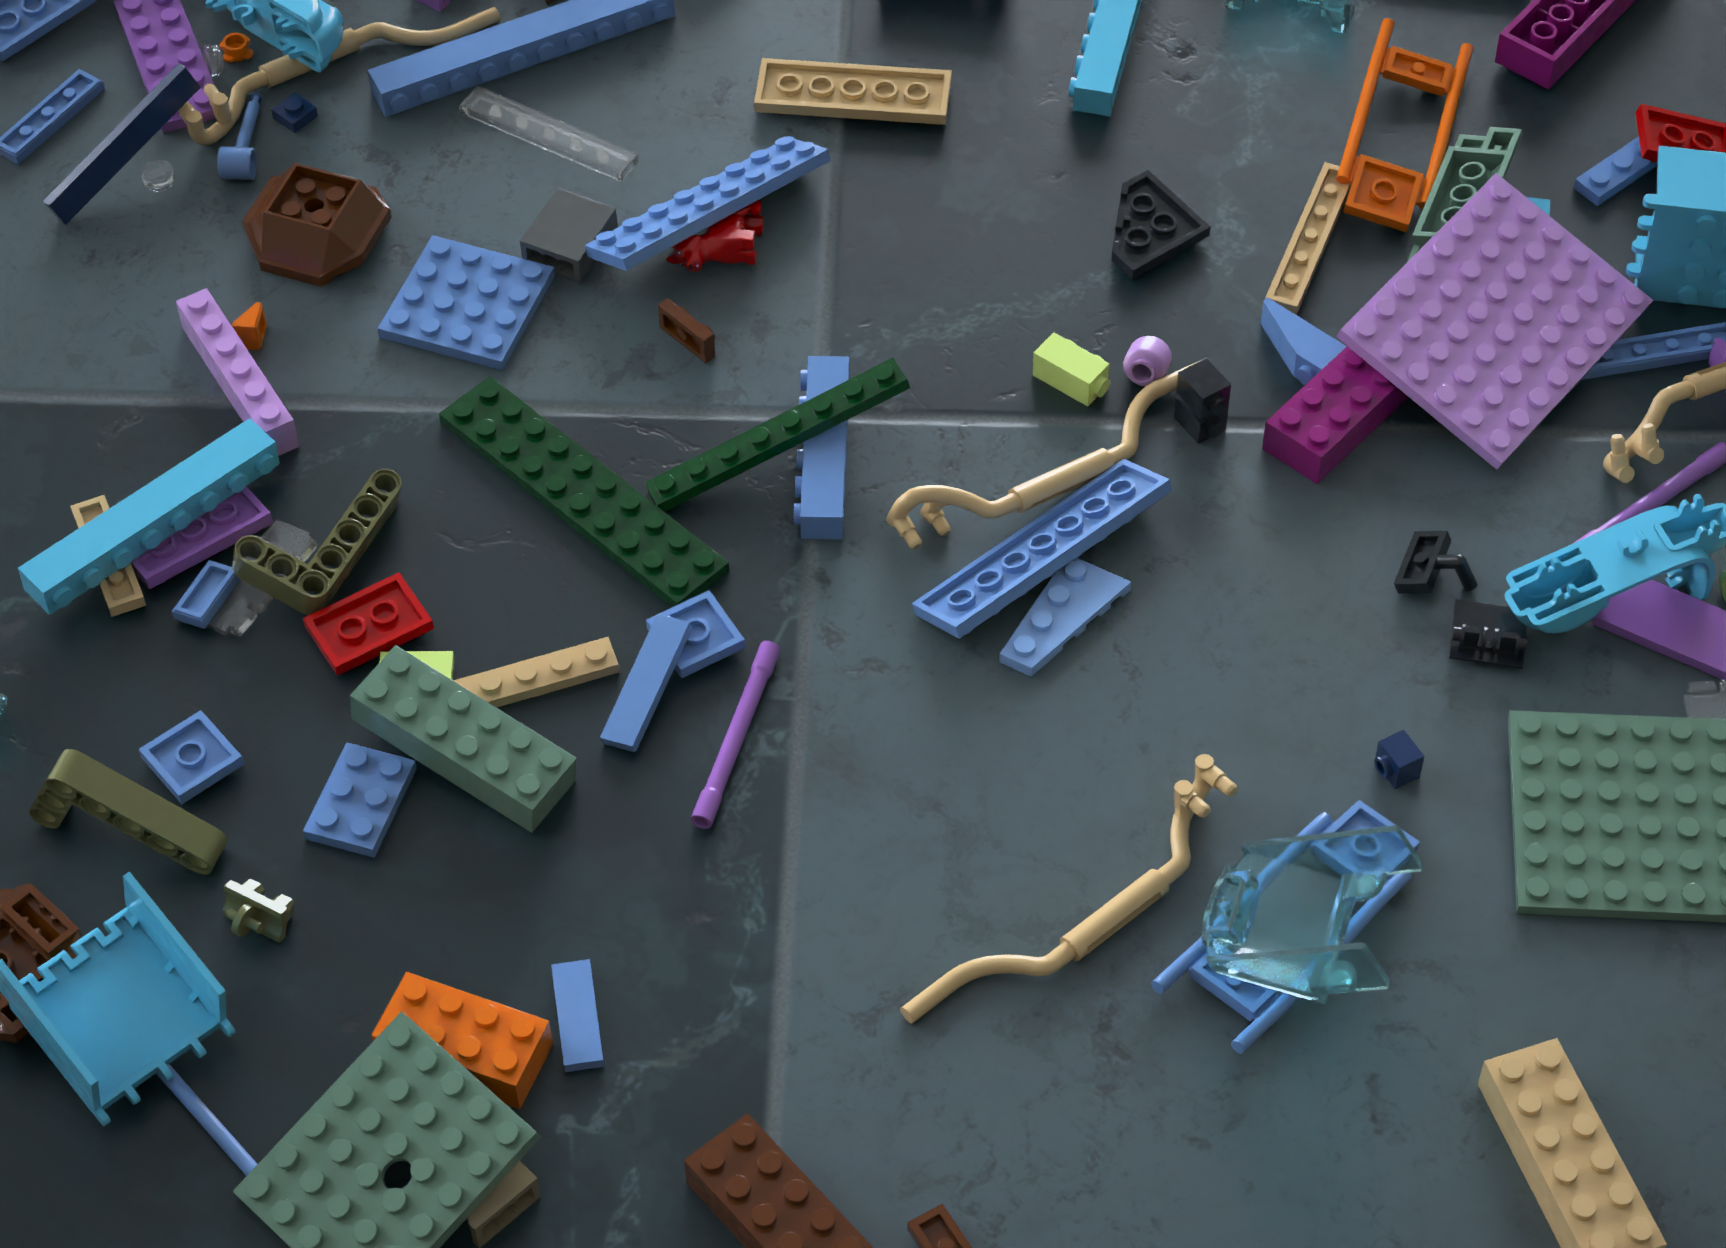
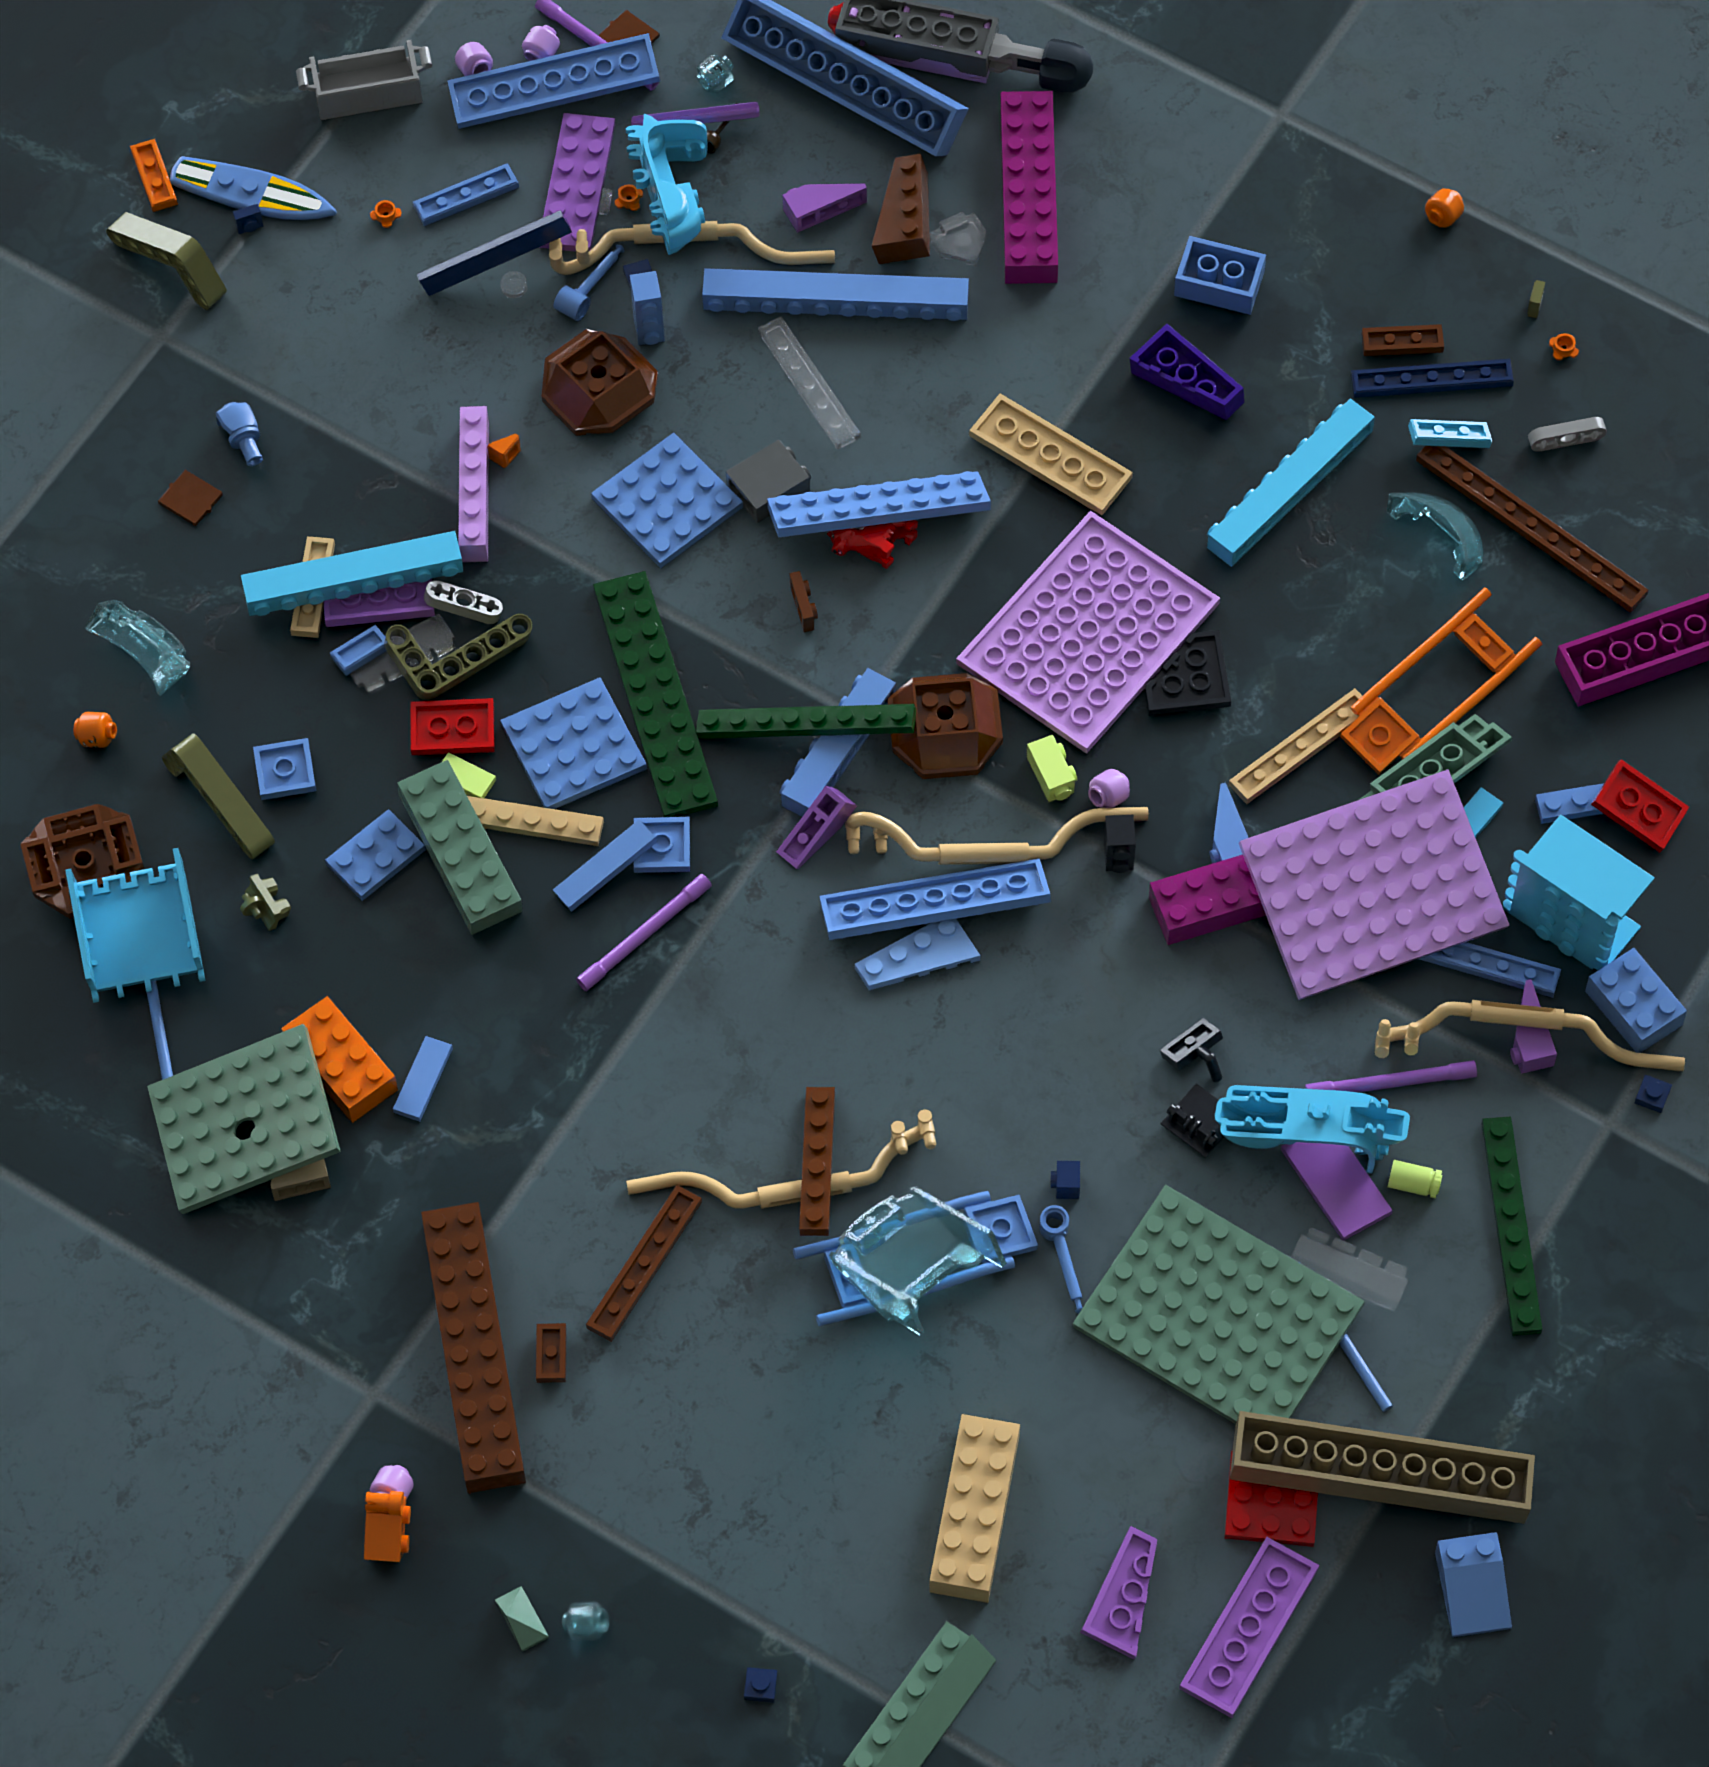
camera: 30 degrees right, 10 degrees up
none -> light grey beam [424,581,503,624]
none -> medium blue plate [500,678,647,809]
none -> reddish brown plate [586,1185,702,1342]
none -> medium blue brick [630,271,665,345]
none -> medium lavender slope [776,786,857,869]
none -> reddish brown plate [799,1087,835,1236]
none -> reddish brown piece [887,673,1003,779]
none -> lavender plate [956,511,1220,754]
none -> medium blue piece [1039,1205,1082,1314]

